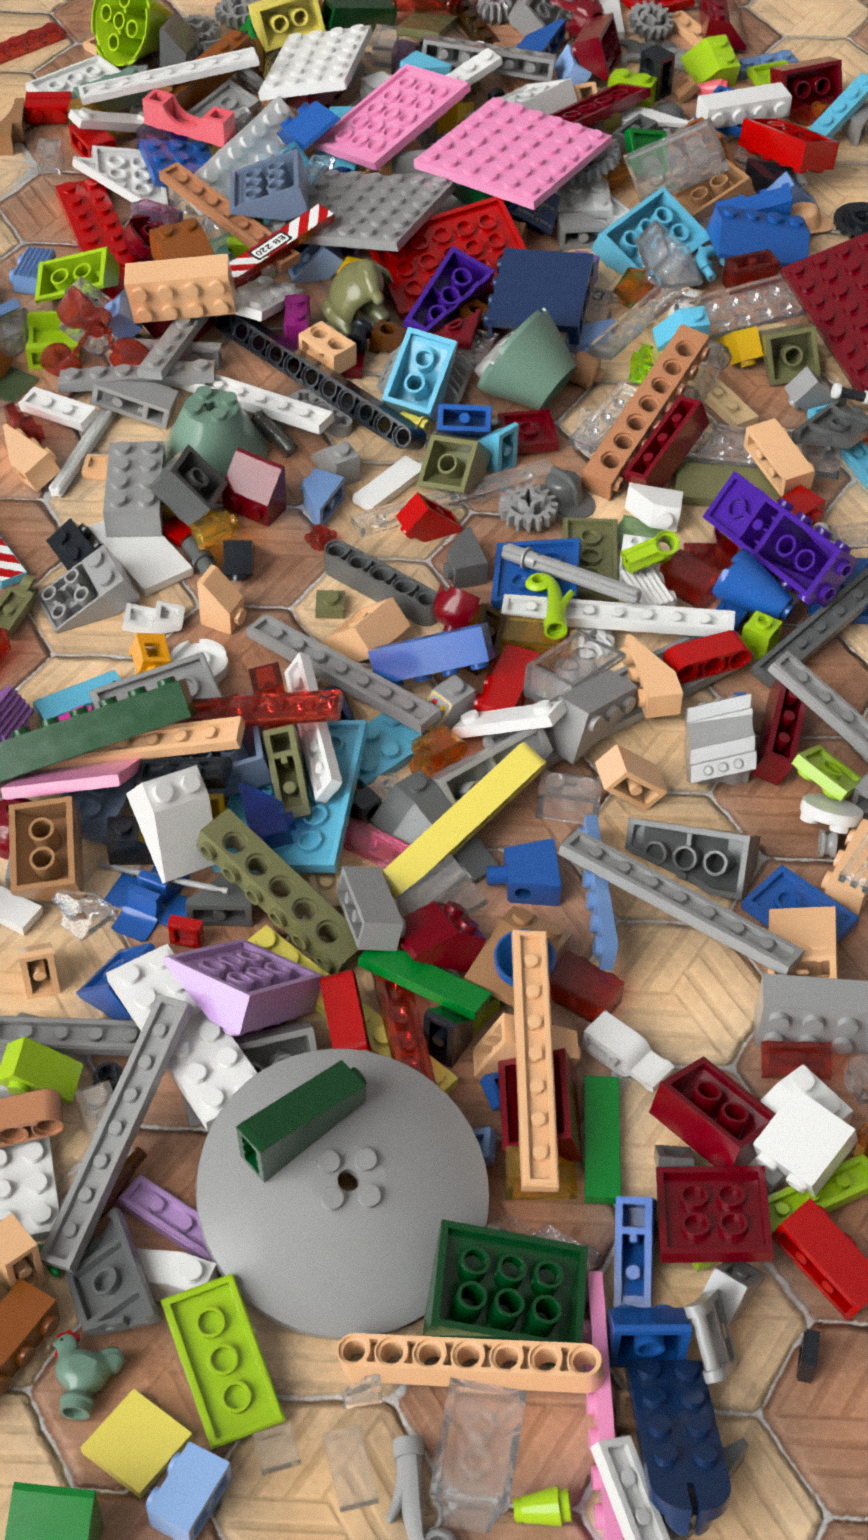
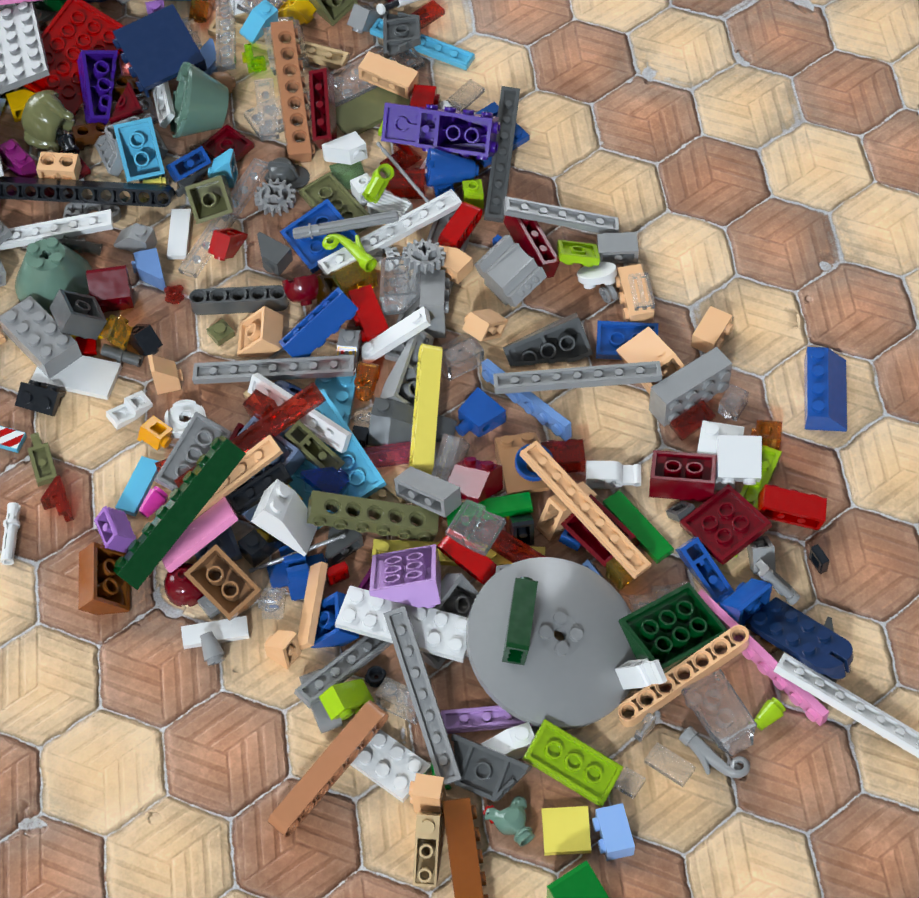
camera: 35 degrees left, 10 degrees up
light grey slope [36,544,141,634] -> none
none -> light nougat tile [297,561,328,650]
none -> light grey piece [376,142,430,203]
none -> light grey gear [402,238,446,274]
none -> clear slope [445,499,506,556]
none -> white piece [615,659,667,689]

